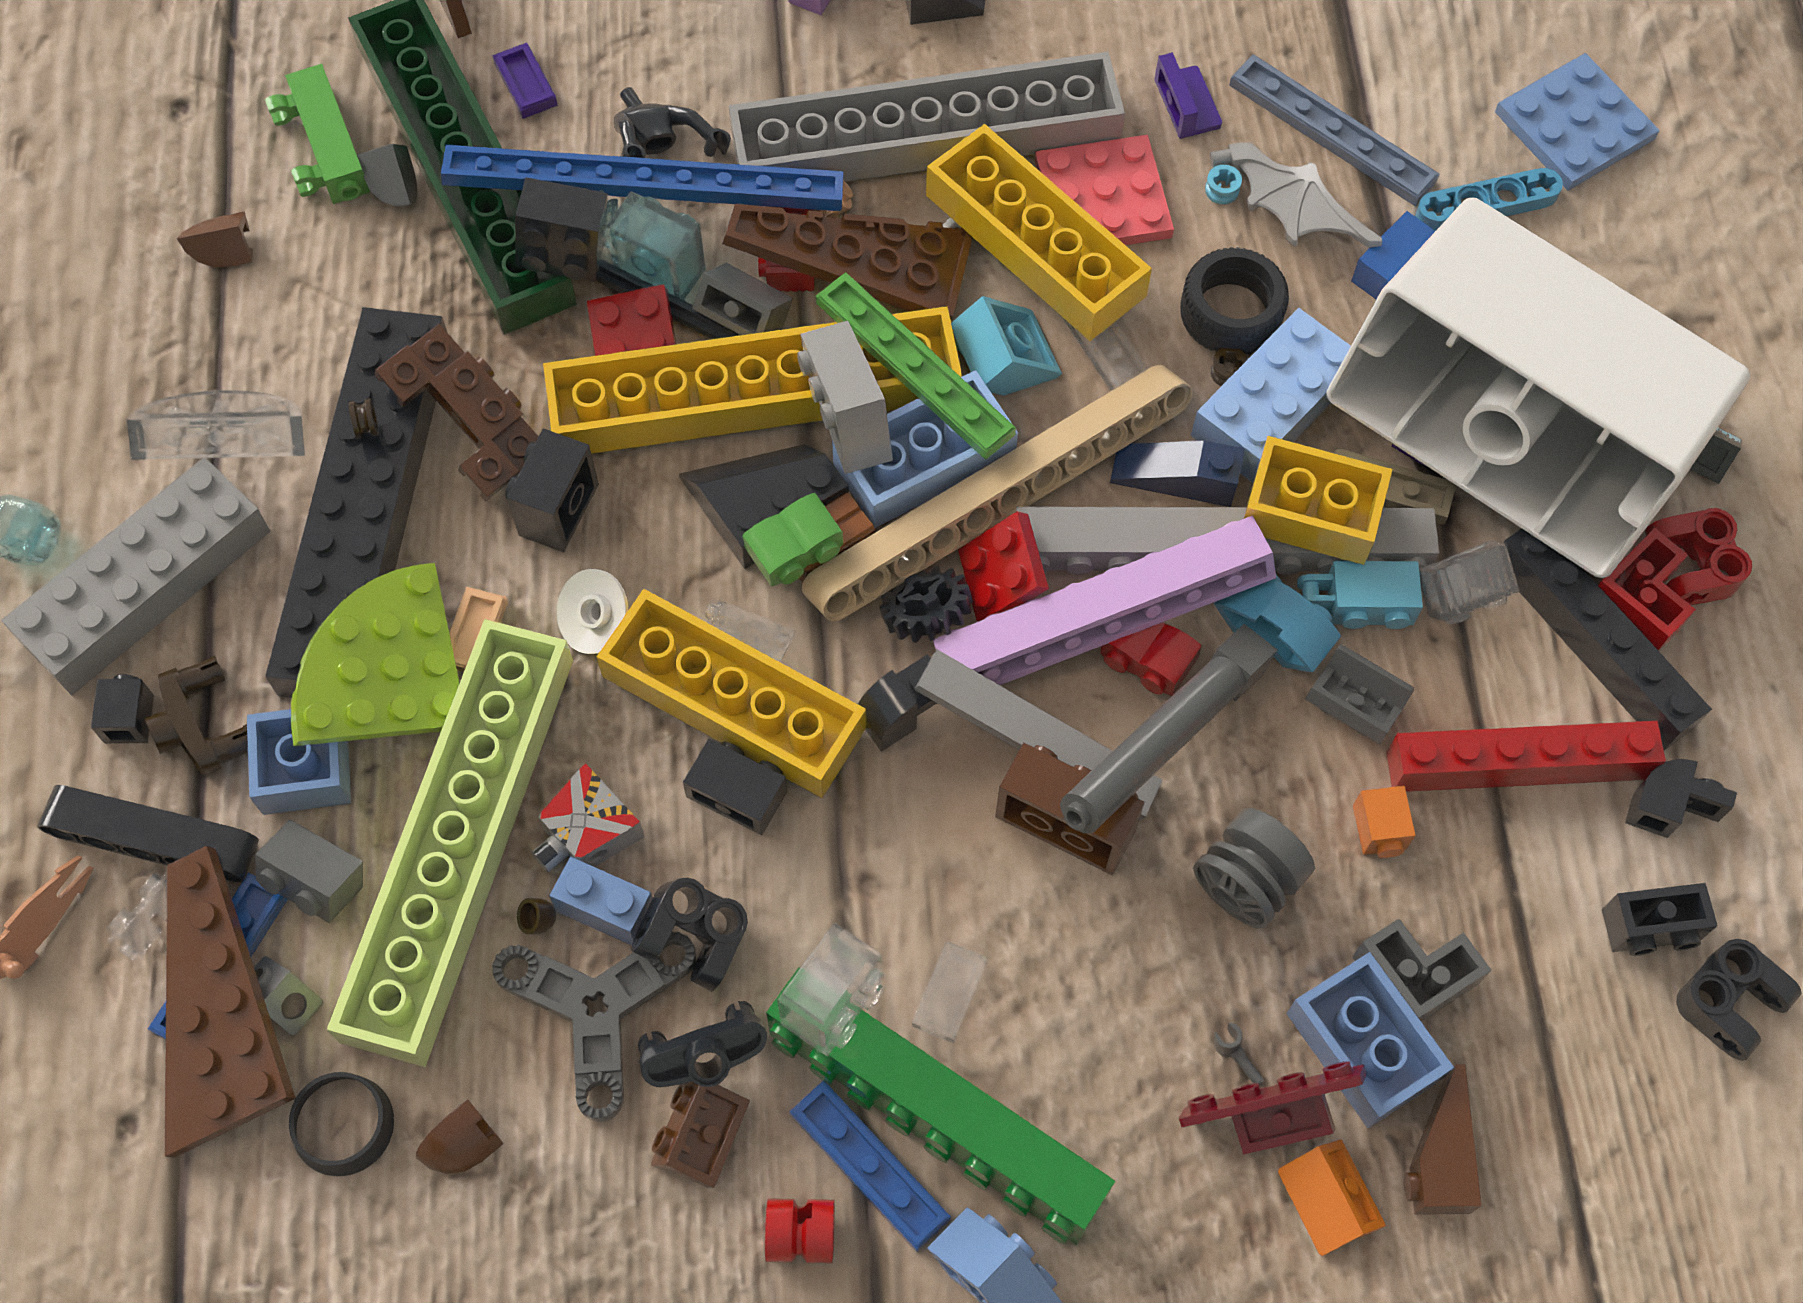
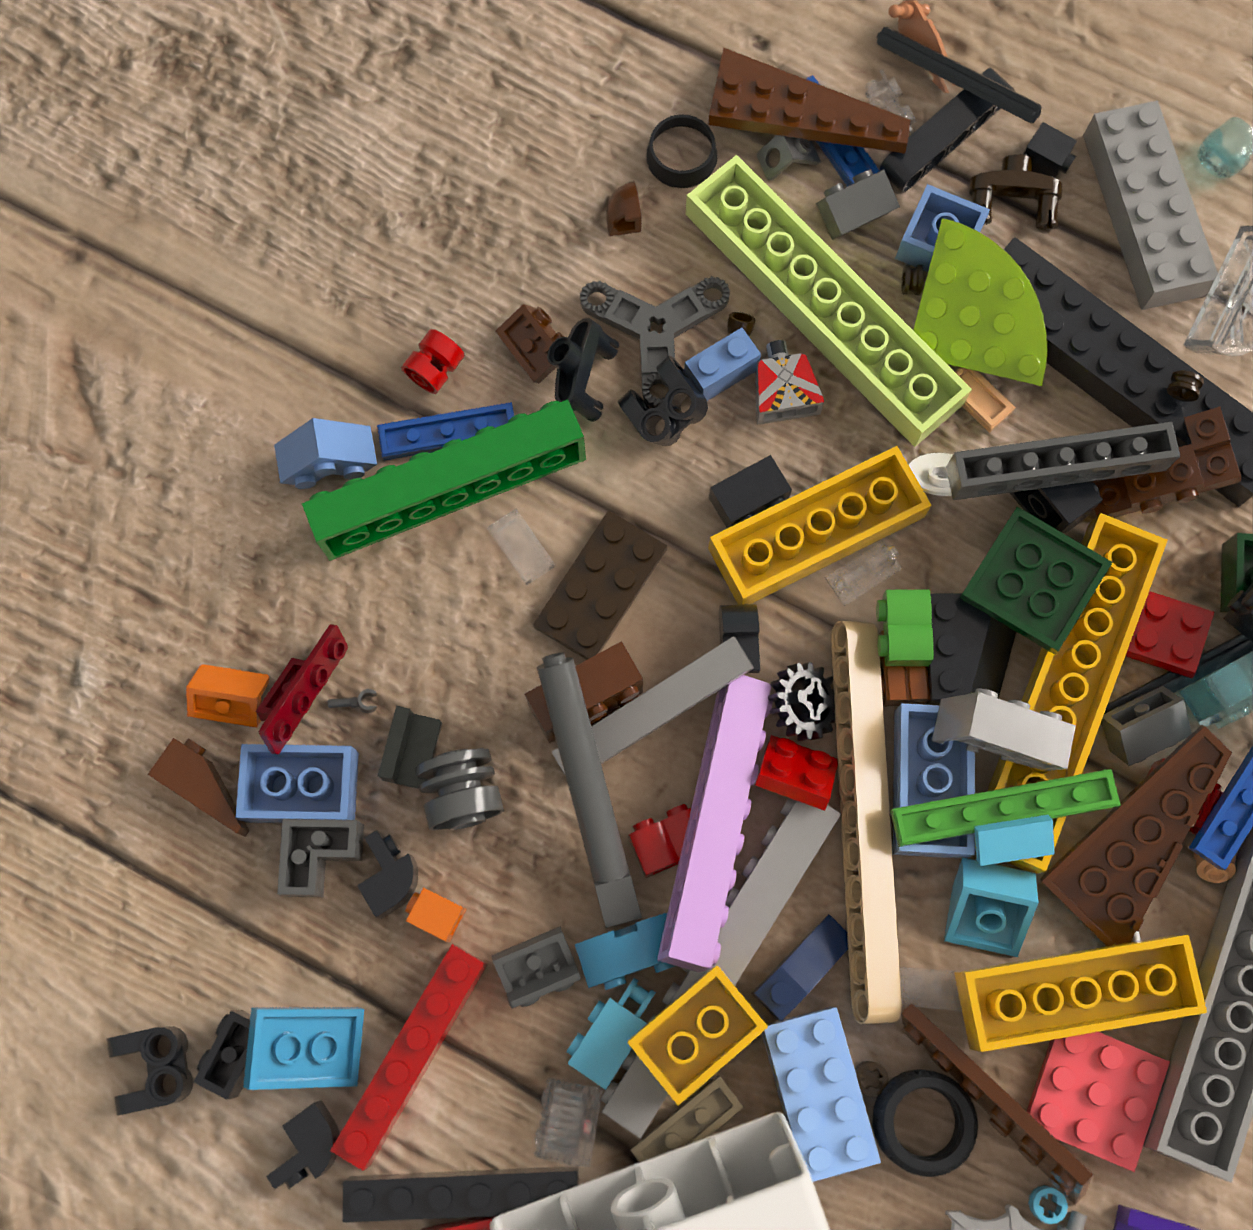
camera: 125 degrees right, 10 degrees up
clear brick [777,922,884,1057] -> none
none -> dark azure plate [243,1007,364,1090]
none -> black brick [357,830,418,919]
none -> pearl dark grey panel [378,706,442,789]
none -> dark brown plate [533,510,667,660]
none -> black axle [877,27,1042,123]
none -> dark brown bush [901,264,923,295]
none -> reddish brown wing [901,1003,1094,1205]
none -> dark grey brick [946,422,1180,501]
none -> dark green plate [960,507,1113,655]
none -> medium azure tile [974,815,1055,866]

